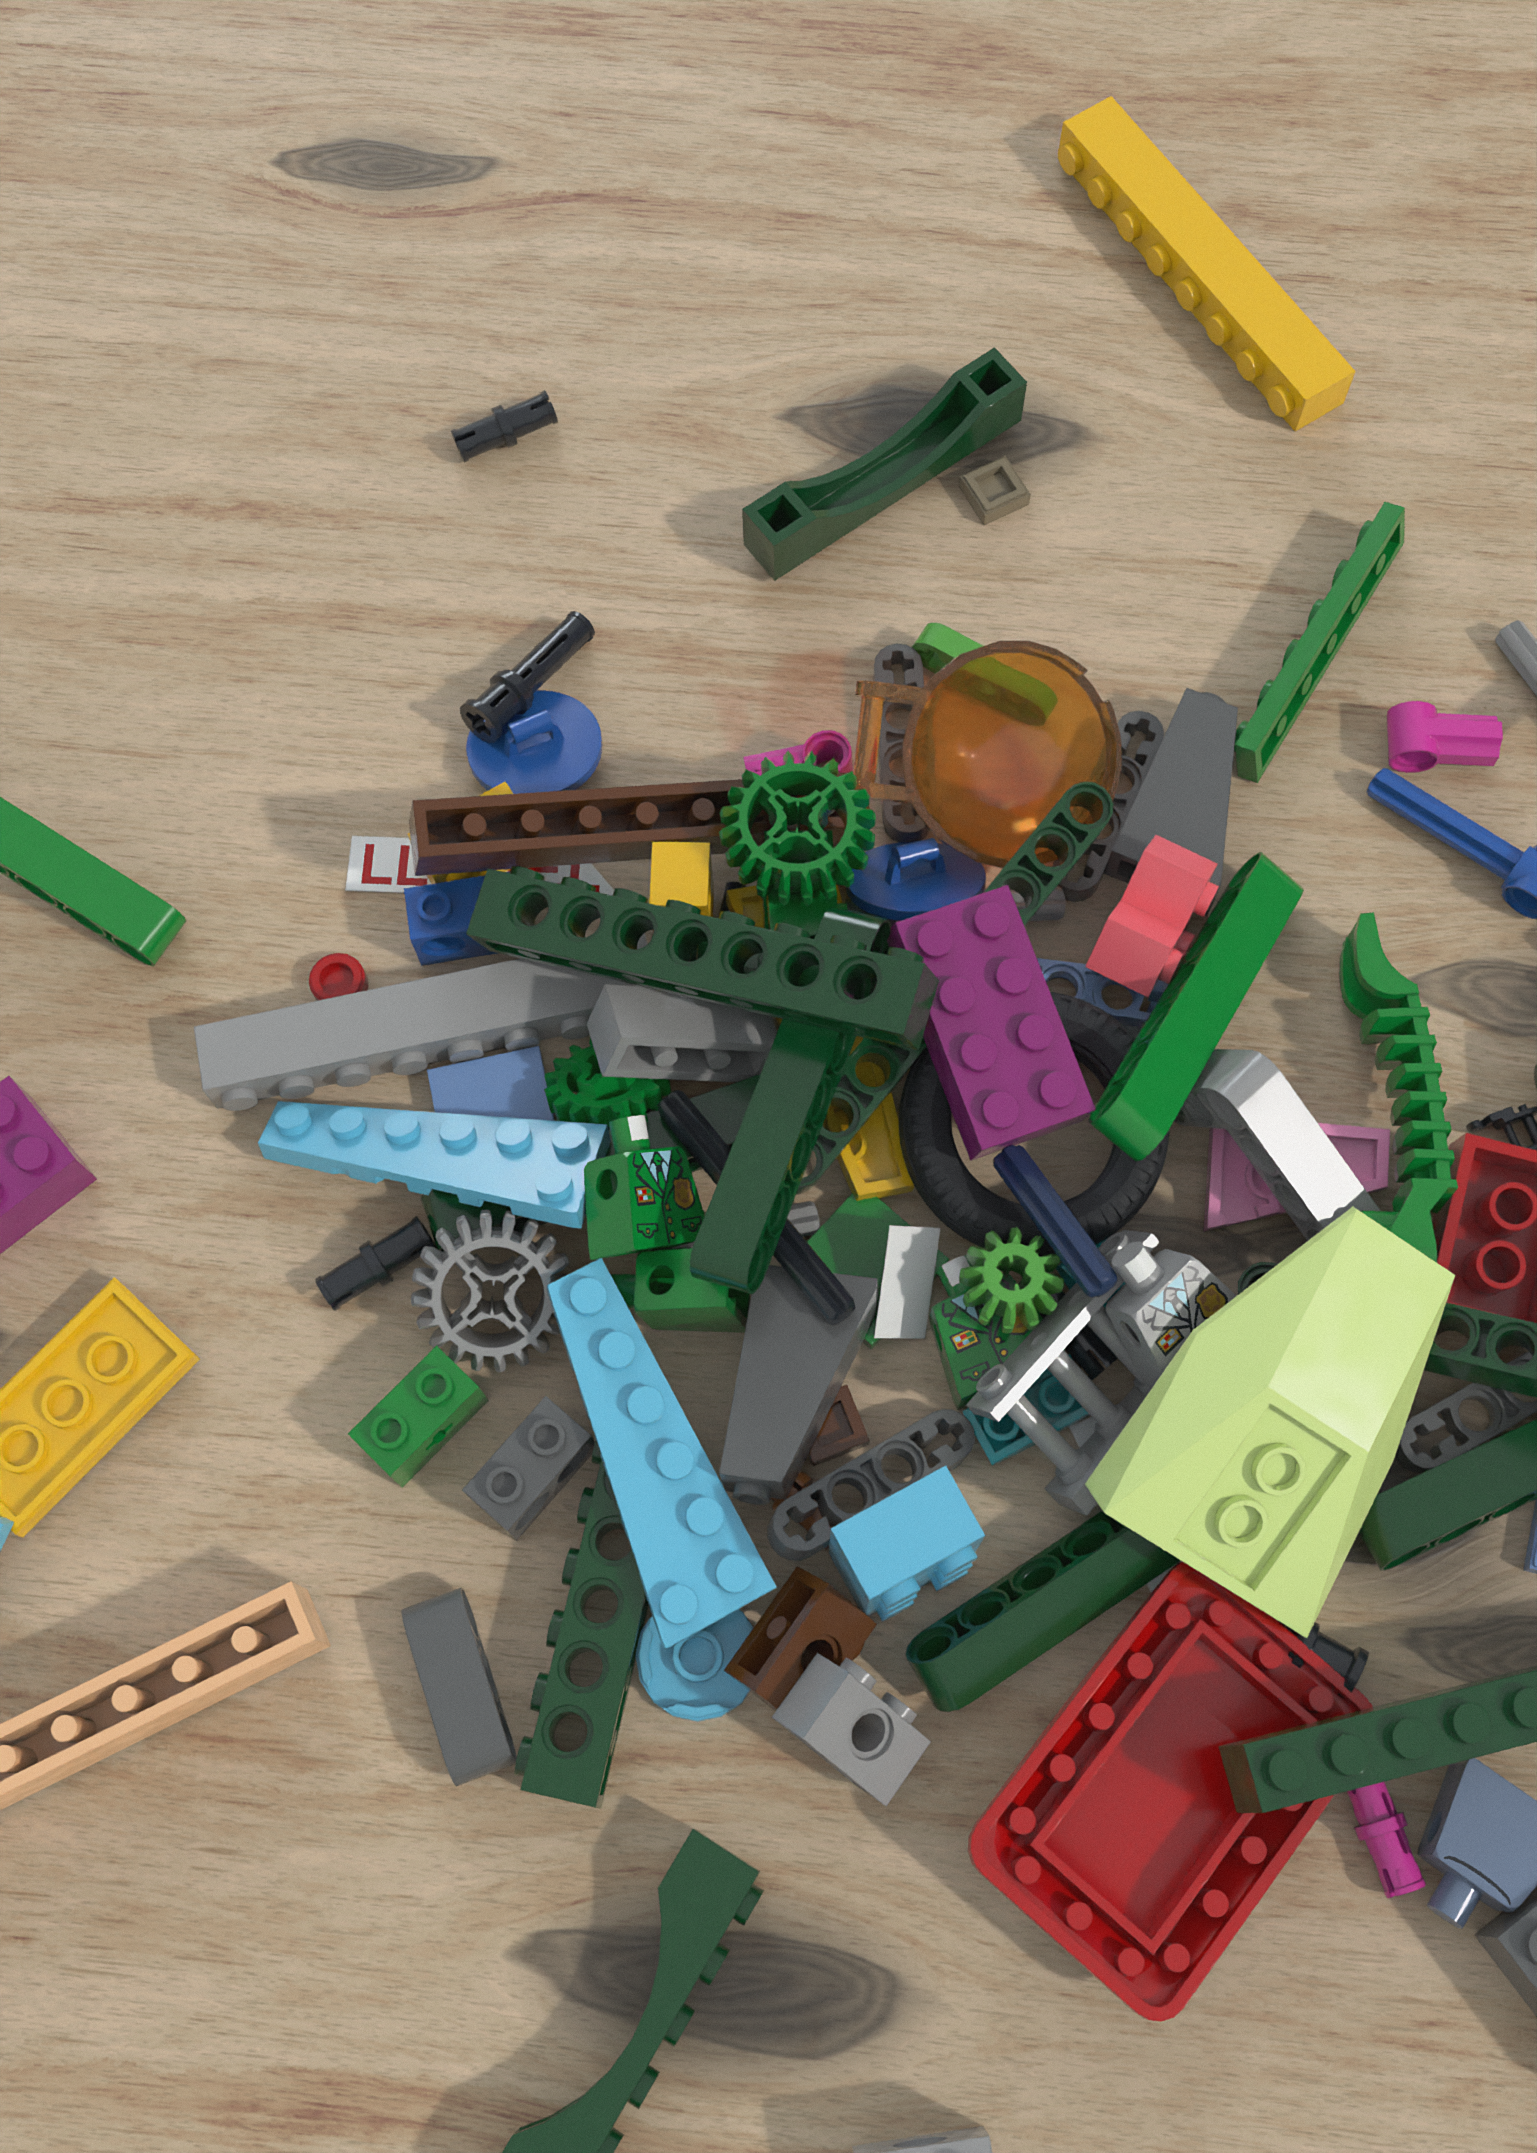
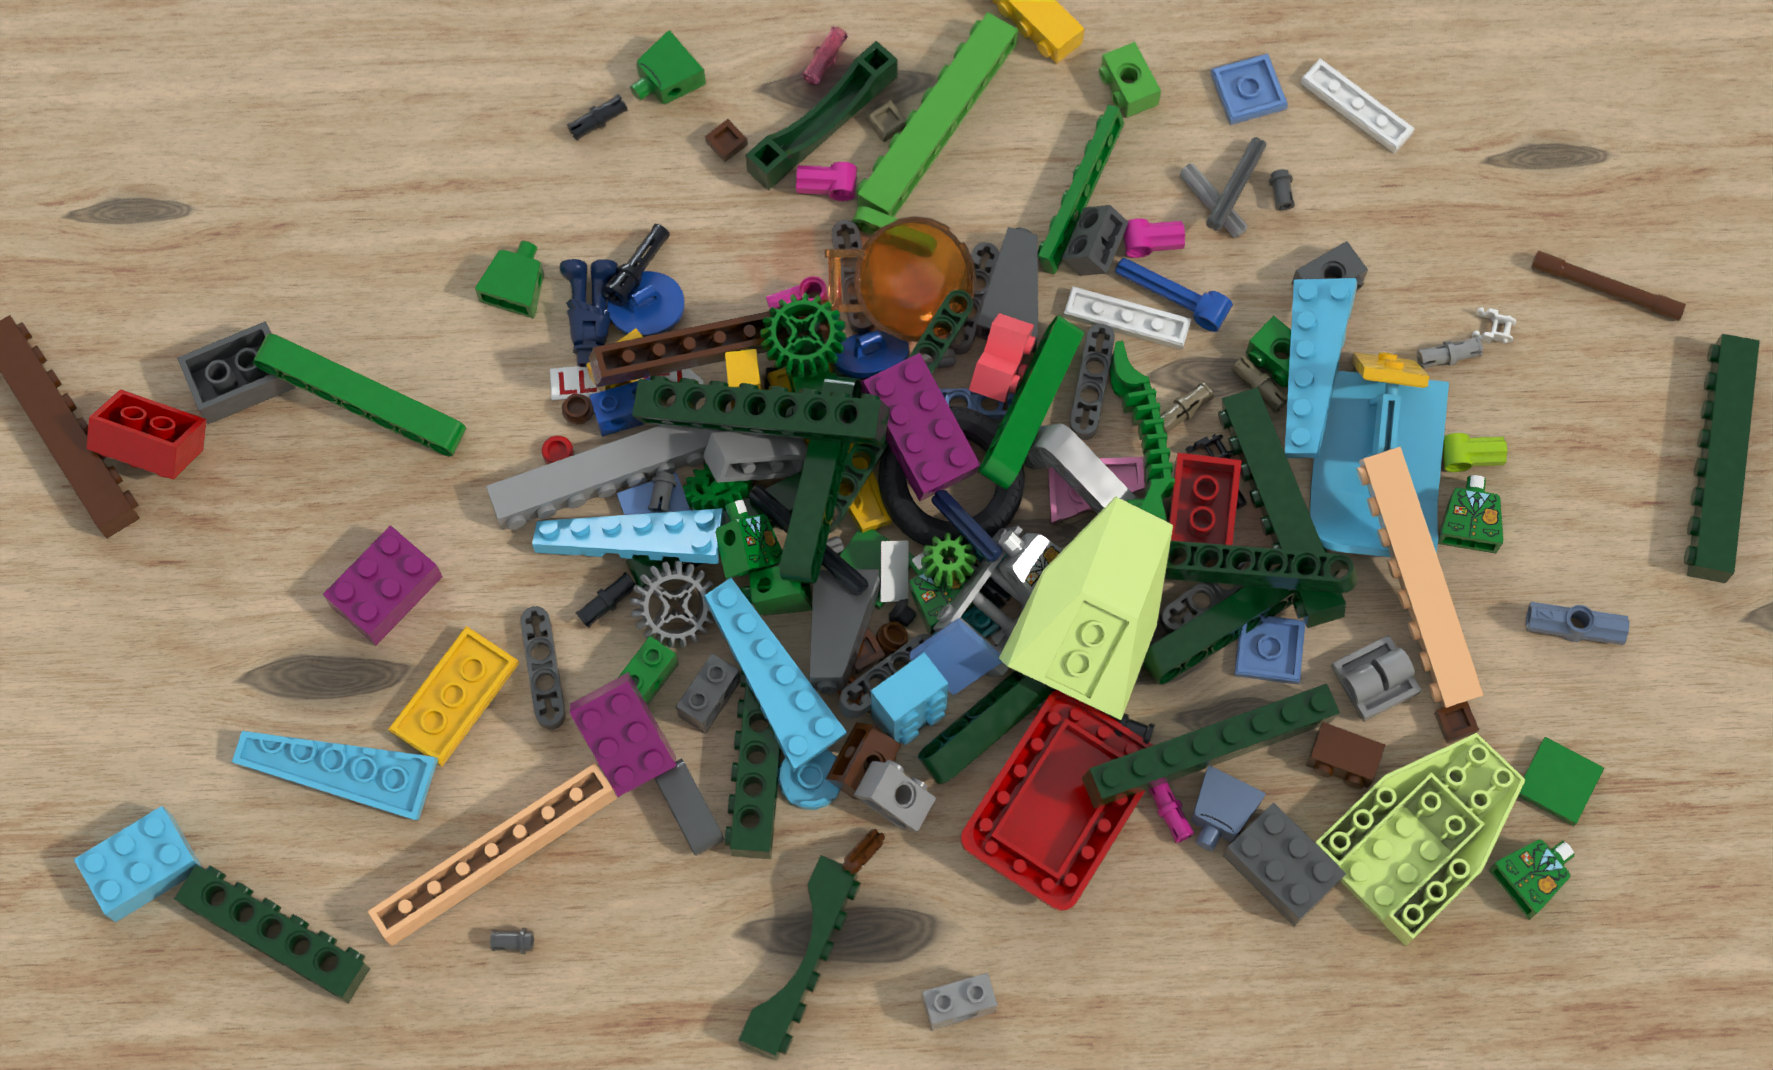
camera: 10 degrees left, 0 degrees up
none -> green torso [475,241,544,319]
none -> dark grey pin [490,928,534,954]
none -> dark grey beam [521,606,566,730]
none -> dark blue piece [560,259,618,367]
none -> reddish brown plate [562,394,593,425]
none -> magenta brick [569,672,676,797]
none -> green torso [630,30,706,104]
none -> dark grey pin [648,472,677,513]
none -> reddish brown plate [705,119,748,162]
none -> dark pink piece [796,162,857,201]
none -> clear pink pin [802,26,848,86]
none -> reddish brown axle [842,829,885,874]
none -> bright green brick [856,12,1018,217]
none -> reddish brown plate [876,622,908,654]
none -> black piece [888,599,917,627]
none -> medium blue tile [910,618,1002,695]
none -> dark grey brick [1062,205,1128,276]
none -> white tile [1063,286,1191,350]
none -> dark grey beam [1070,324,1115,440]
none -> bright green brick [1098,42,1161,118]
none -> dark tan pin [1160,382,1214,434]

